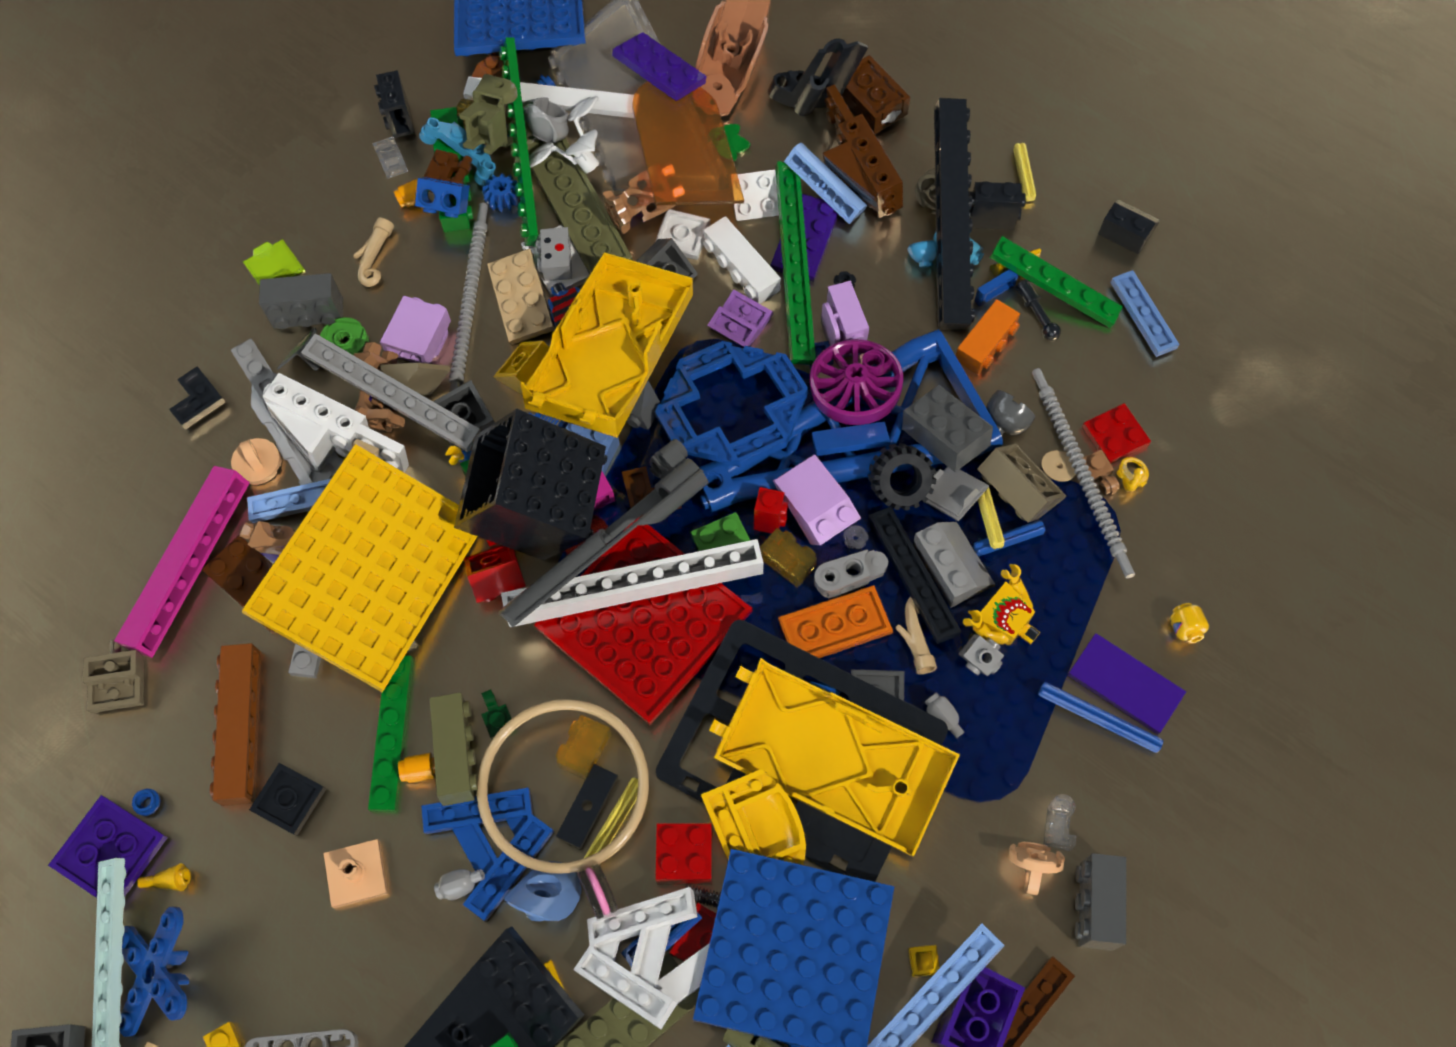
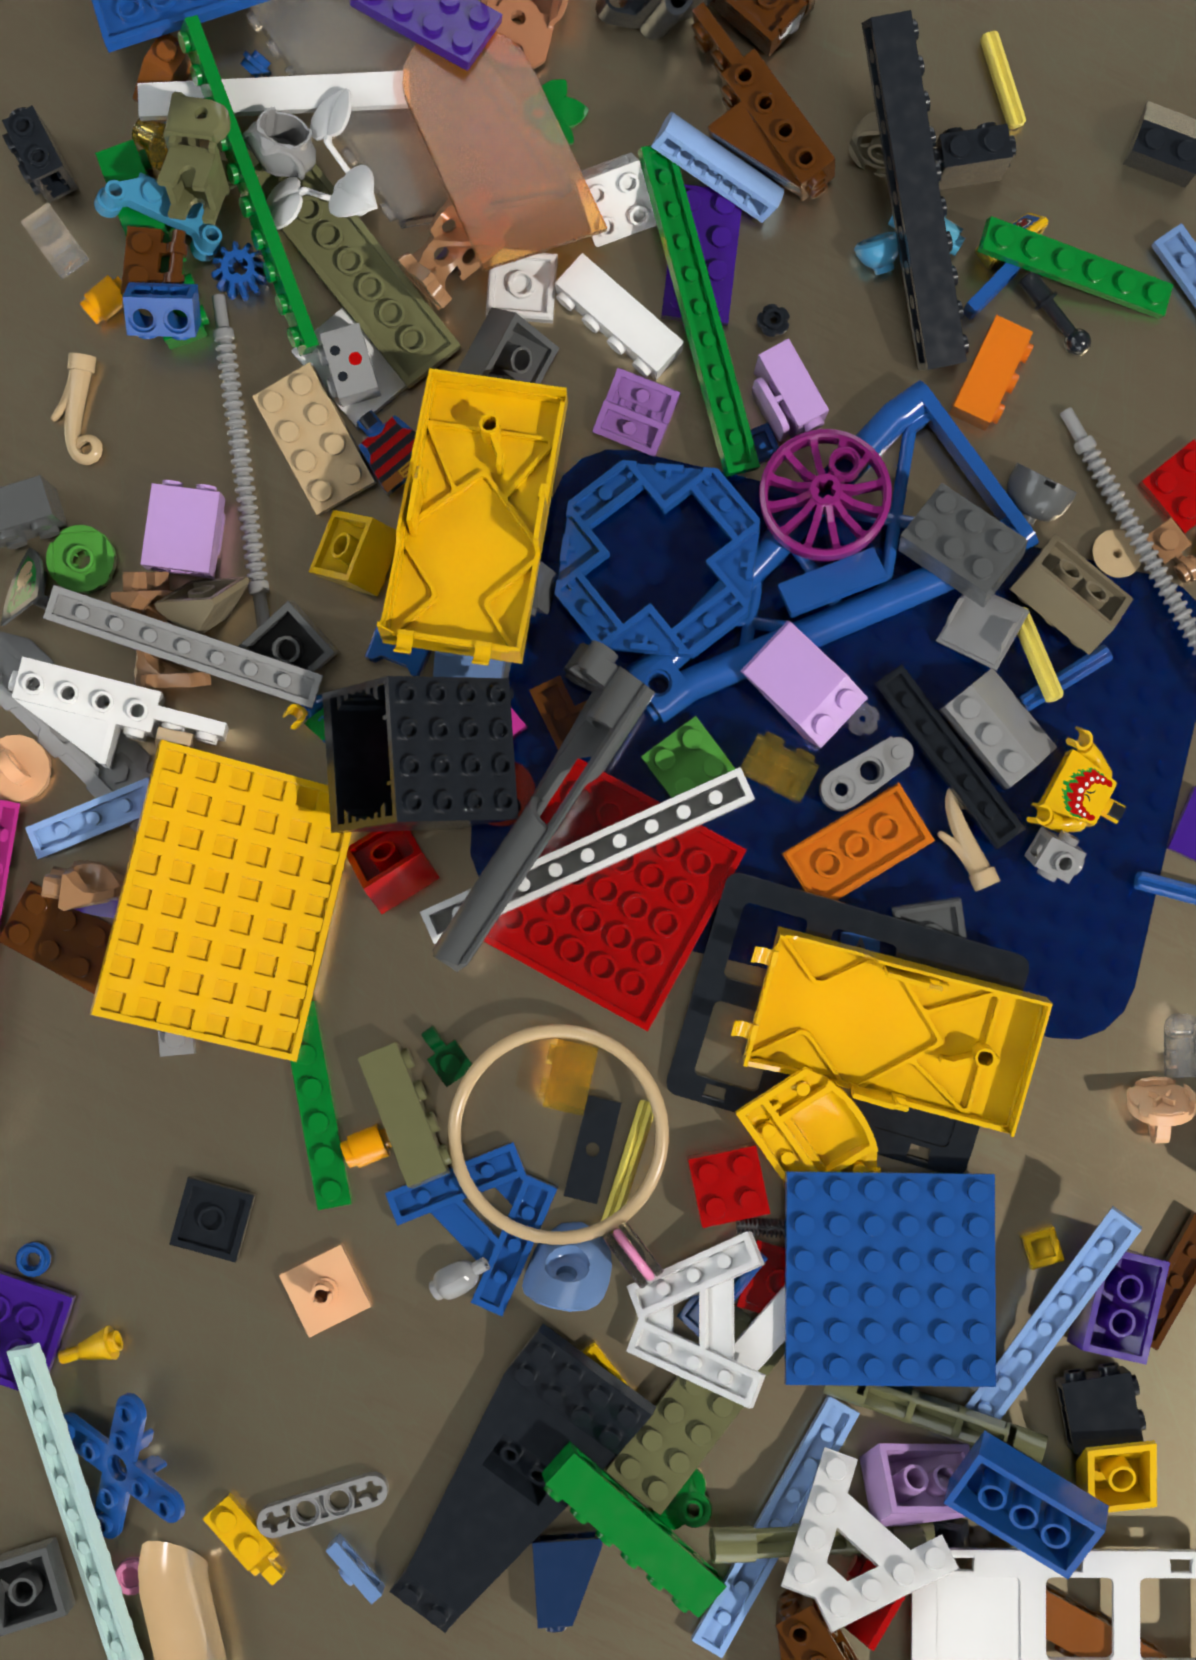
camera: 15 degrees left, 20 degrees up
dark orange brick [210,643,260,806] -> none
red brick [754,487,788,535] -> none
black tyre [868,443,936,511] -> none
light grey plant [925,692,964,738] -> none

